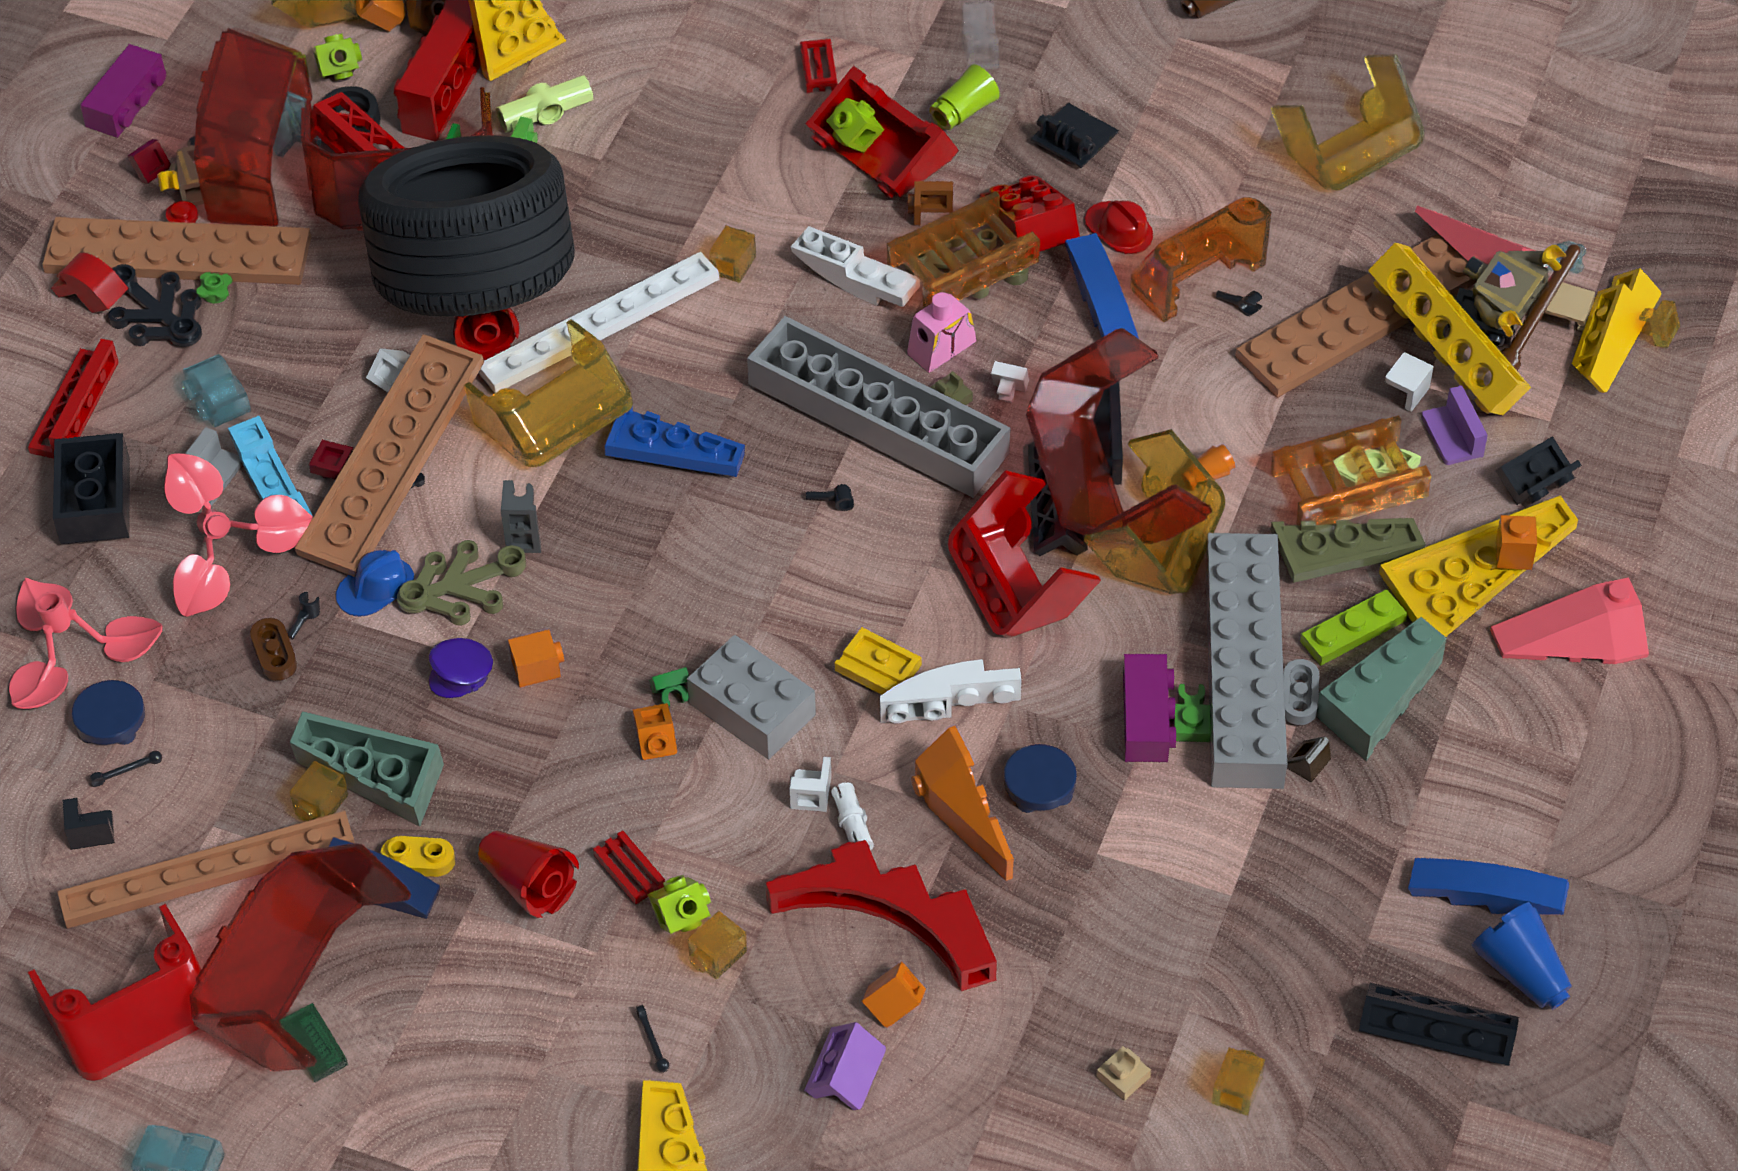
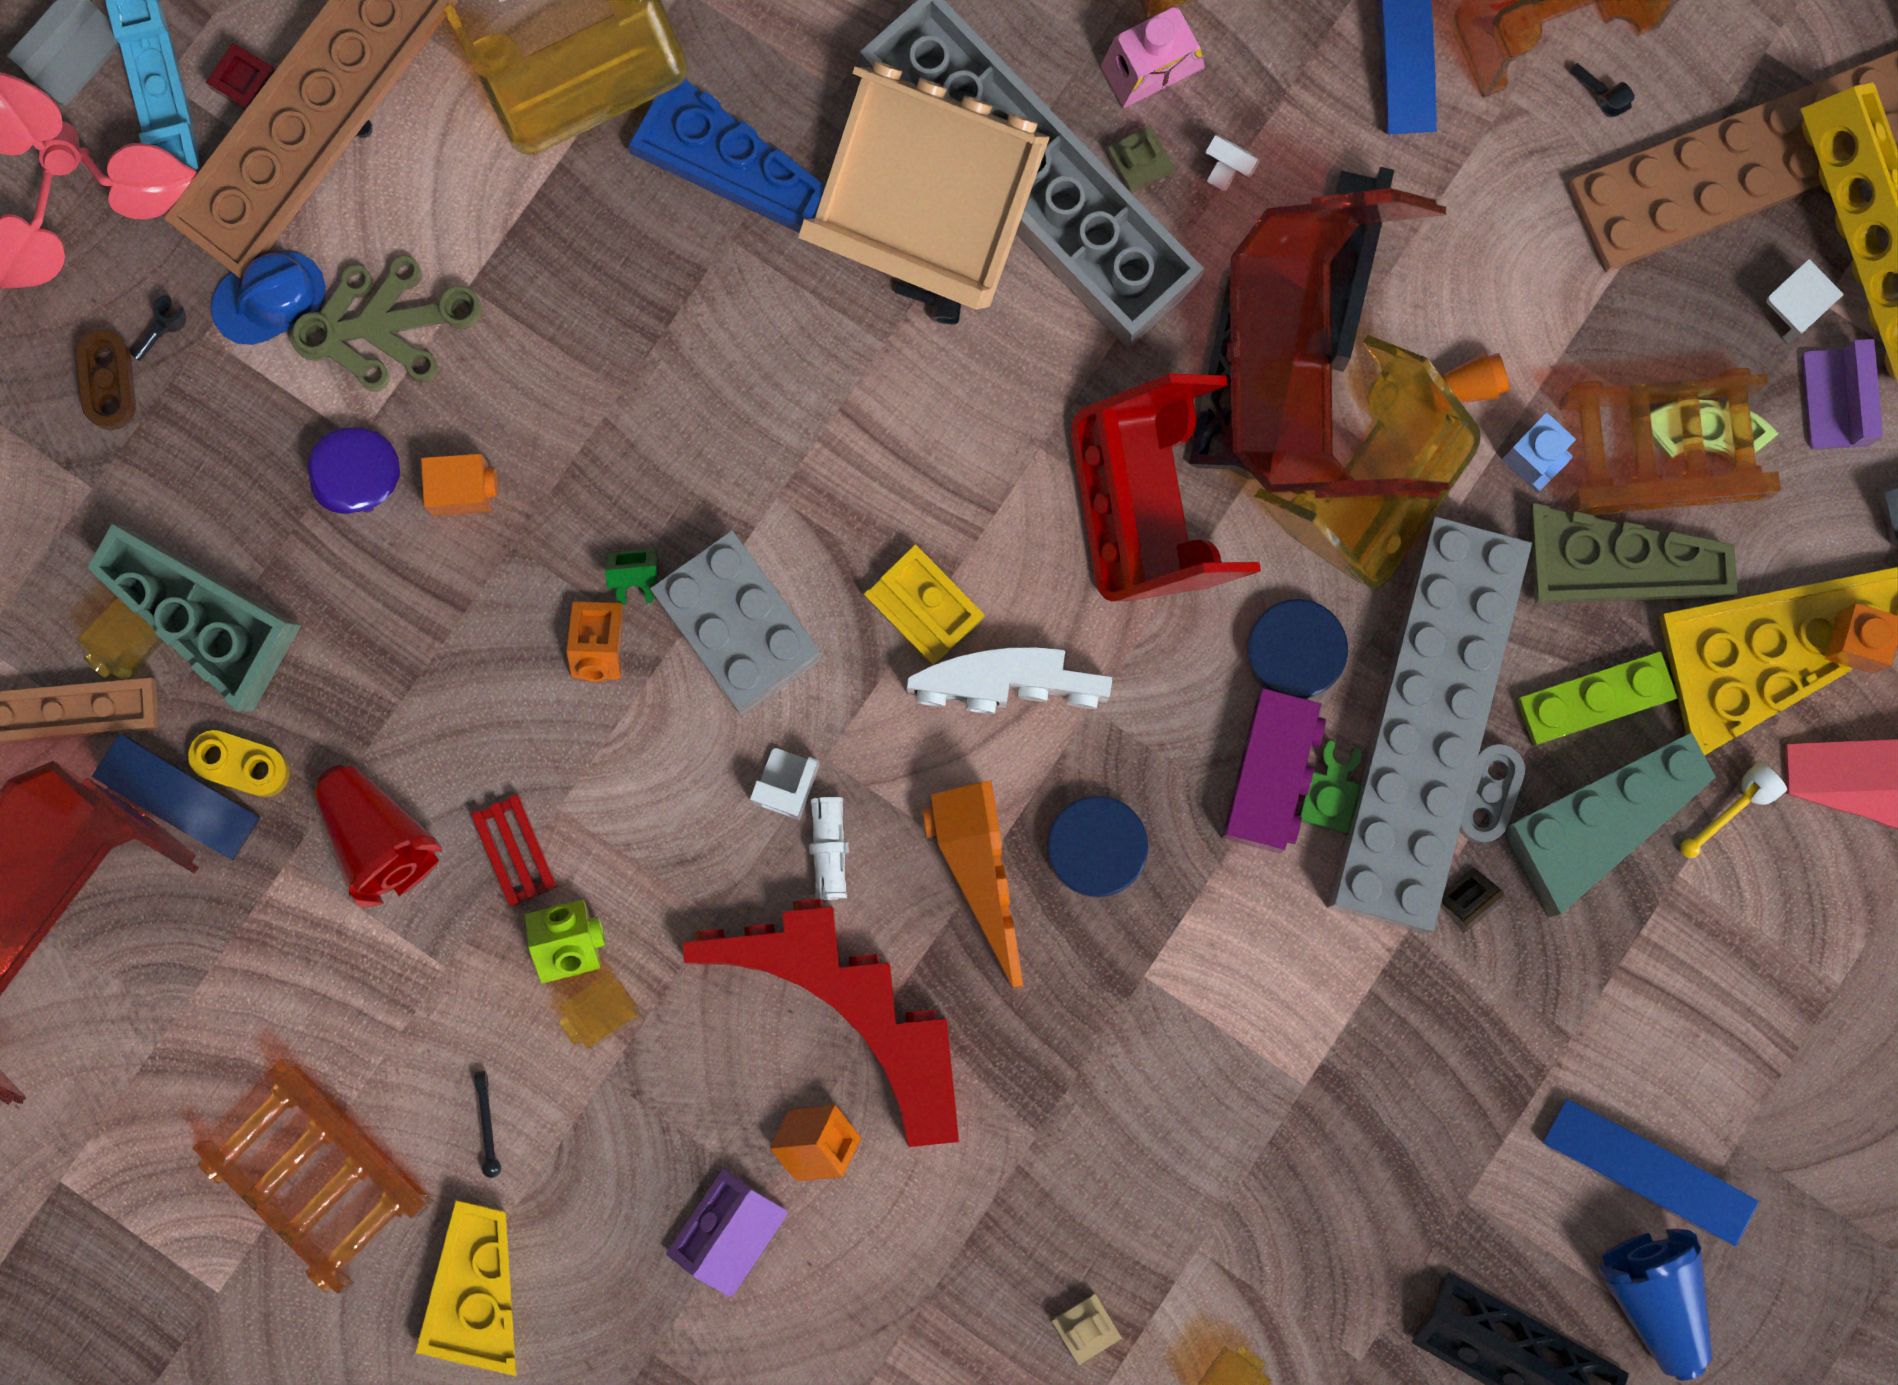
camera: 10 degrees right, 30 degrees up
clear green tile [279,1003,348,1083] -> none
dark grey hinge [501,480,541,553] -> none
none -> clear orange fence [192,1059,434,1294]
none -> light nougat panel [798,61,1050,310]
none -> dark blue tile [1247,599,1348,699]
none -> light blue brick [1502,412,1576,493]
none -> hinge [1680,760,1787,858]

